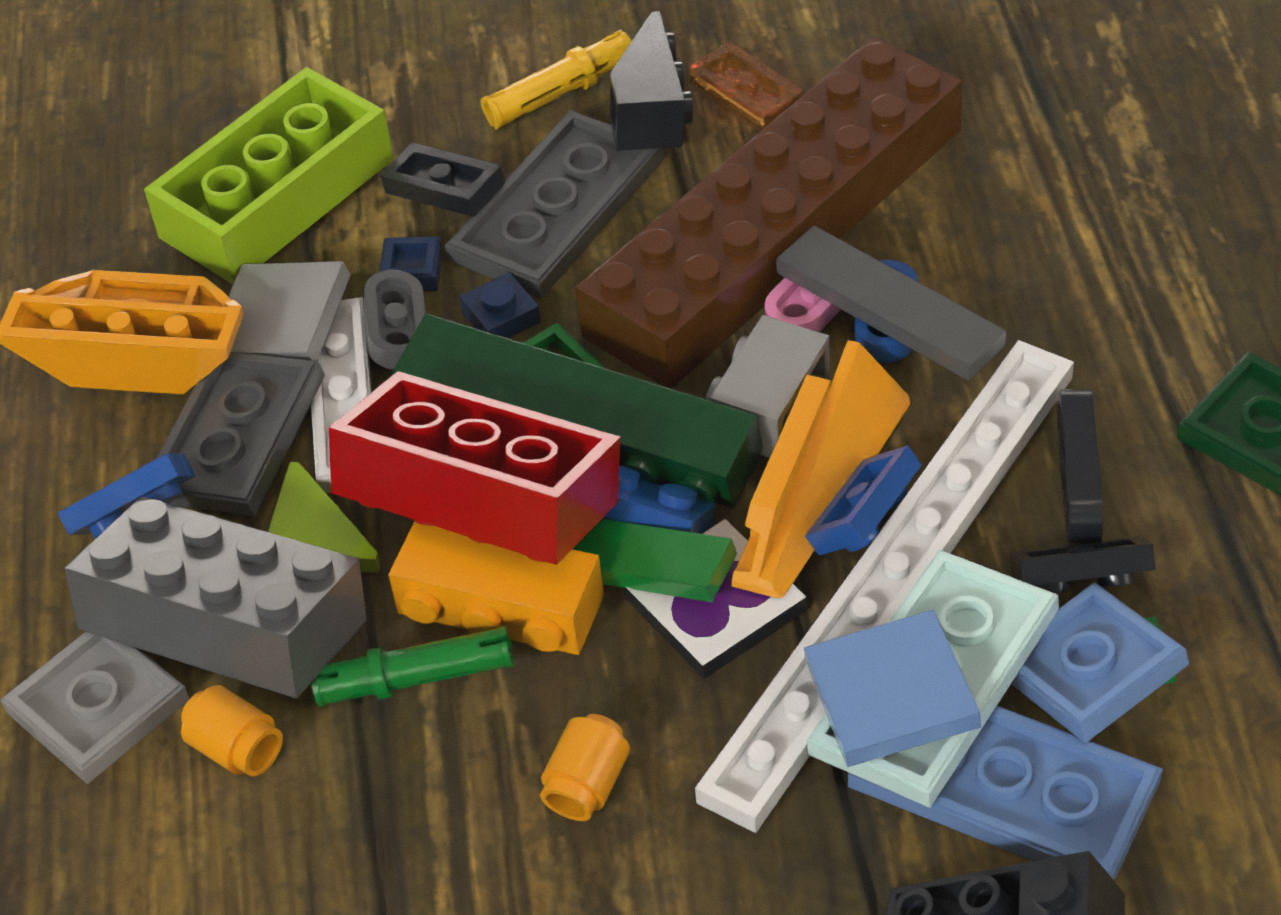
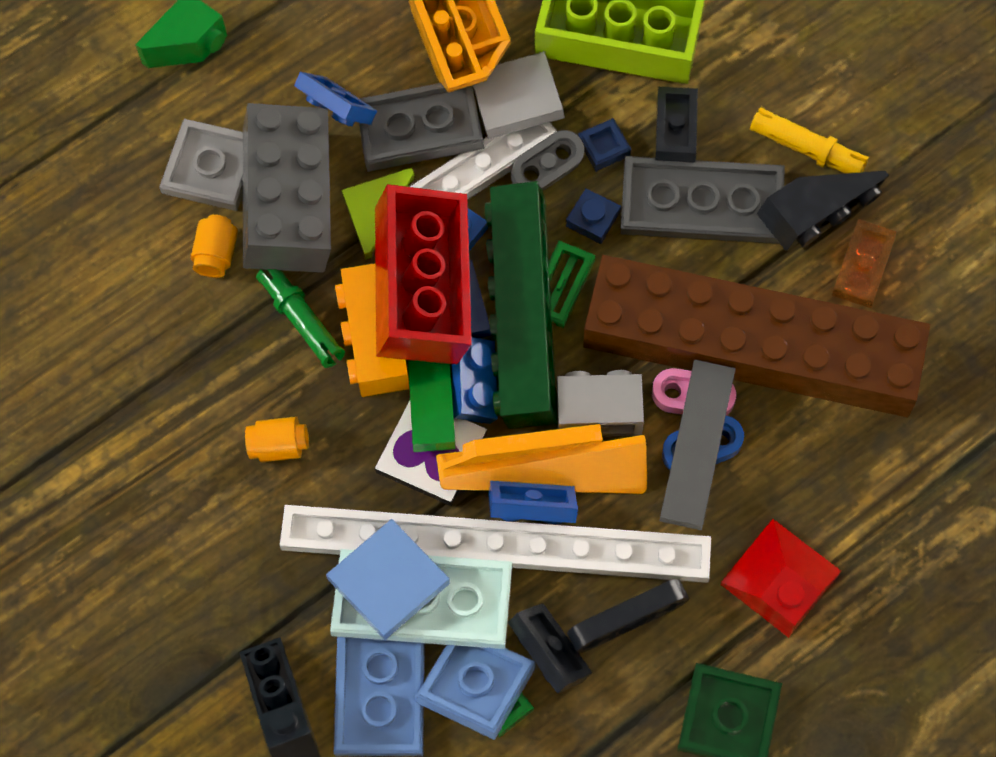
camera: 60 degrees right, 20 degrees up
none -> red slope [720,519,841,638]

